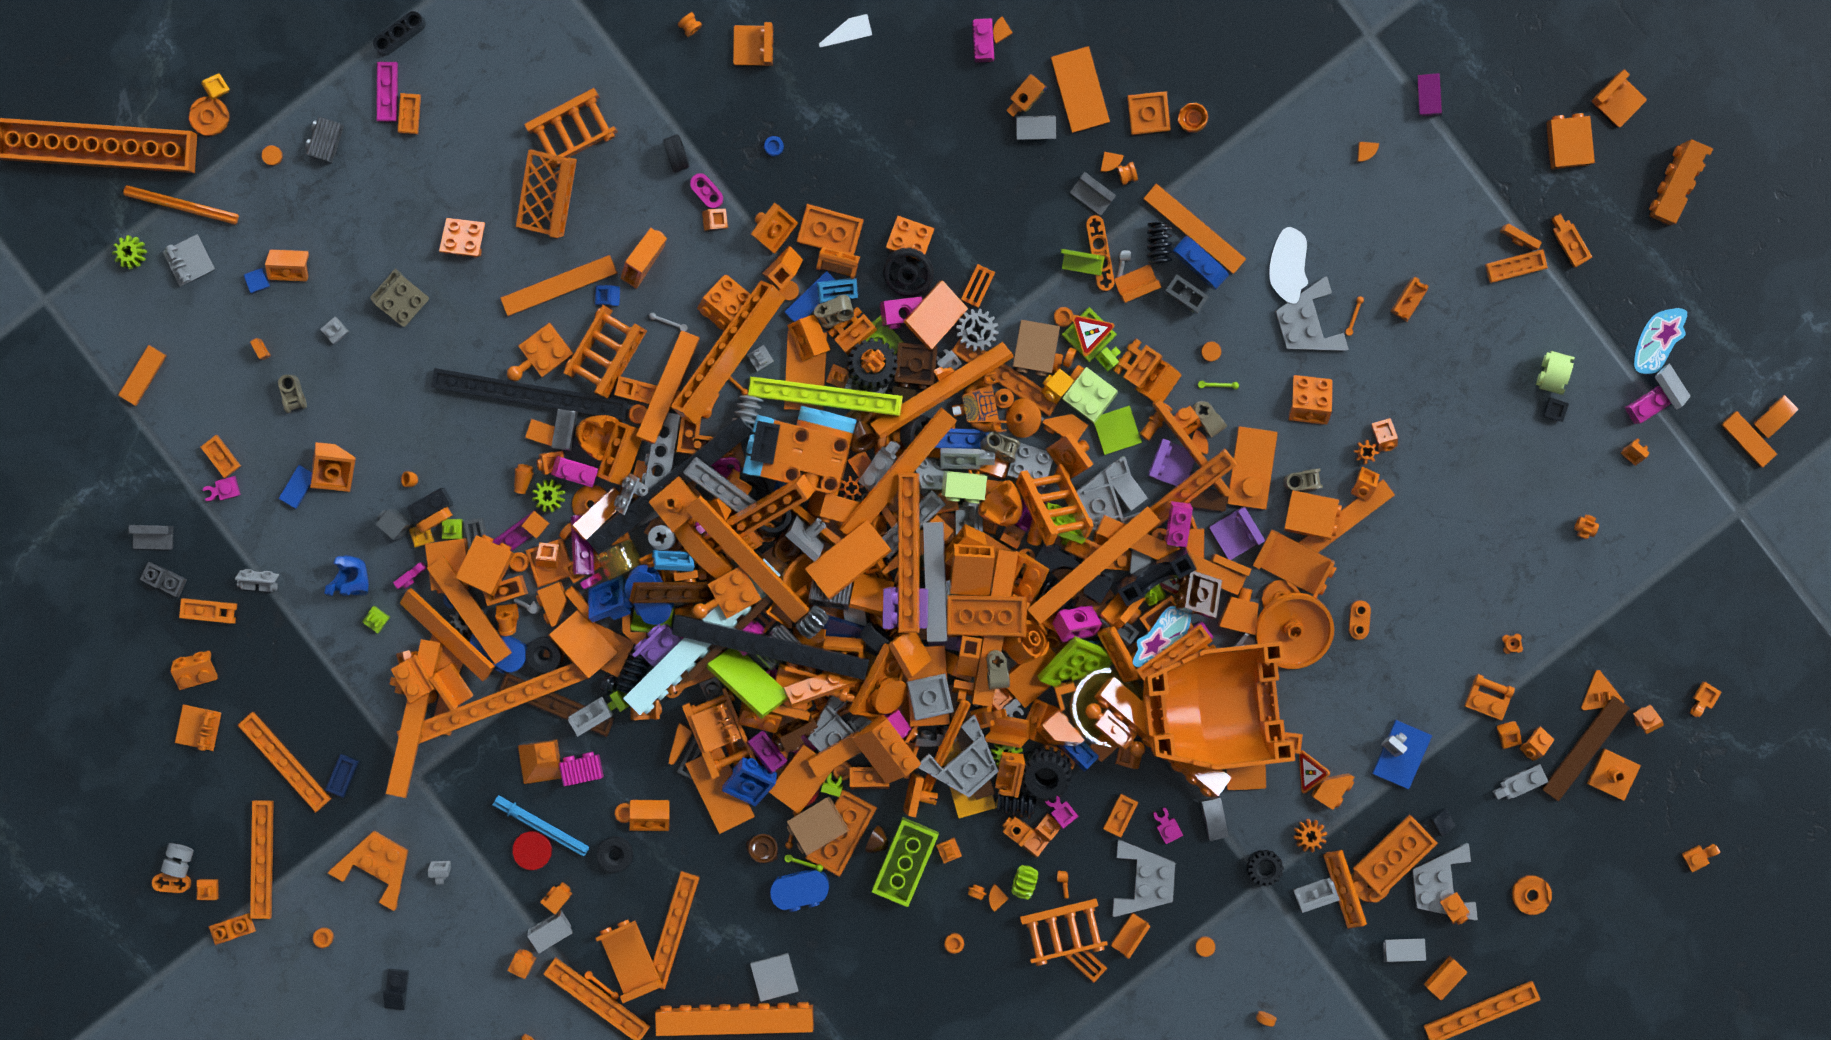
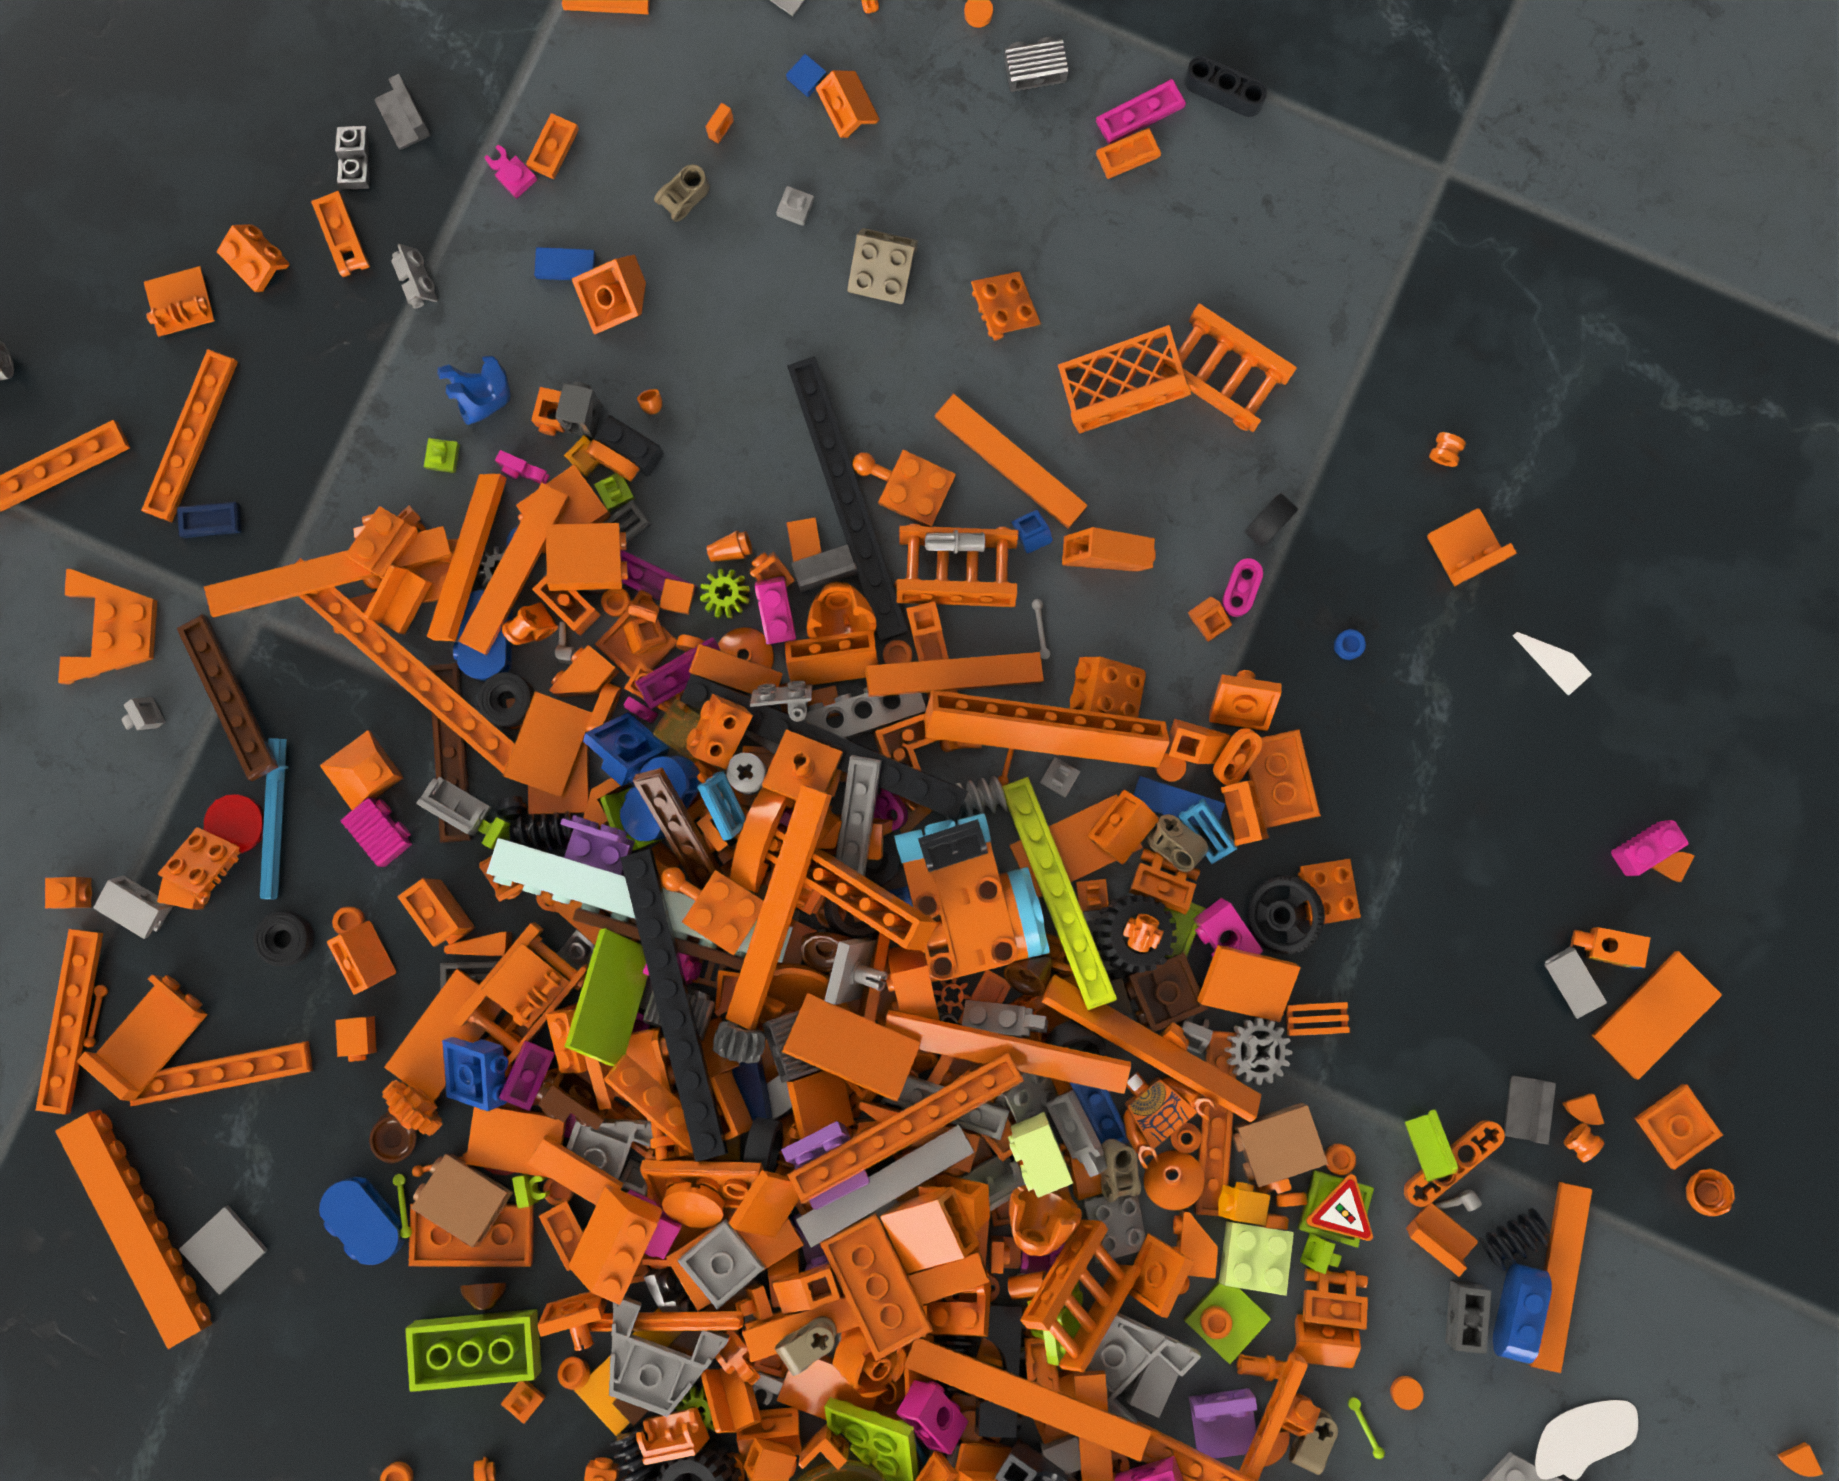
camera: 60 degrees right, 5 degrees down
none -> orange hinge [157,827,240,901]
none -> reddish brown tile [176,614,279,782]
none -> orange brick [336,1016,377,1062]
none -> orange gear [382,1080,443,1136]
none -> orange panel [397,878,476,947]
none -> orange brick [531,387,565,436]
none -> orange tile [558,1357,590,1390]
none -> orange tile [628,590,659,623]
none -> orange brick [686,694,753,770]
none -> light grey axle [925,530,985,554]
none -> orange tile [1200,1306,1232,1339]
none -> orange plate [1213,728,1262,785]

